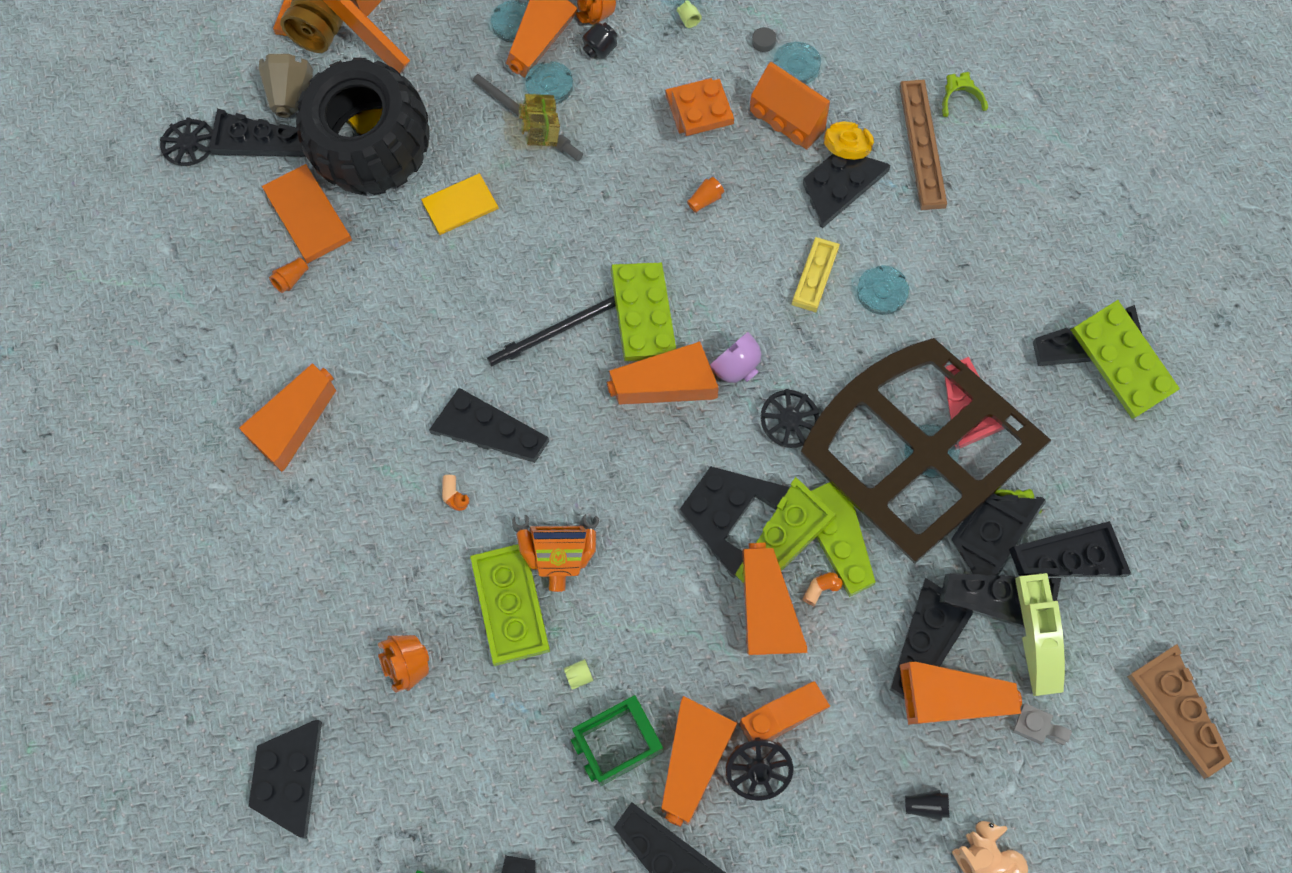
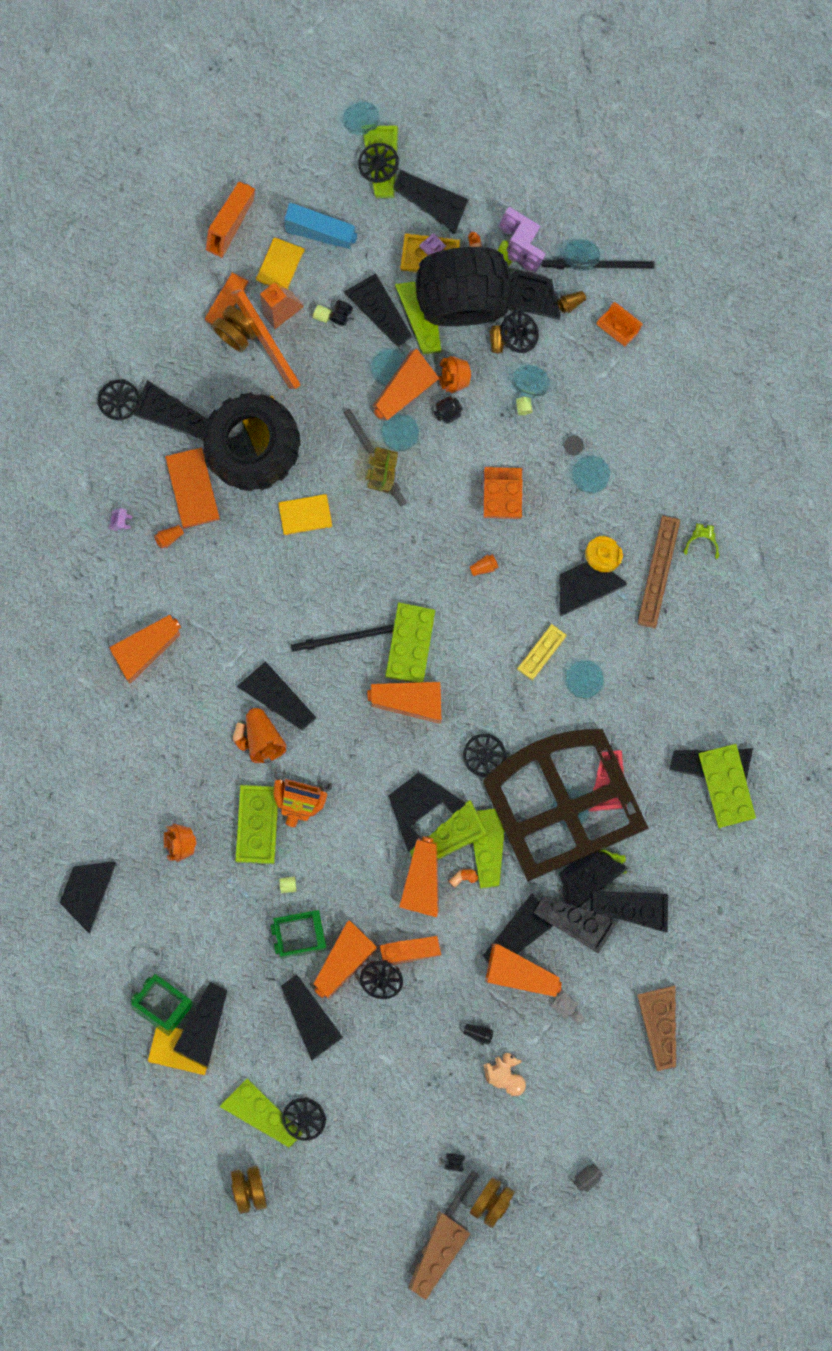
camera: 15 degrees right, 10 degrees up
dark tan cone [259,54,313,118] -> none
lavender cylinder [710,332,762,383] -> none
orange slope [750,62,830,150] -> none
yellowish green slope [1015,573,1065,696] -> none
none -> lavender tile [109,508,132,531]
none -> orange cone [246,708,287,763]

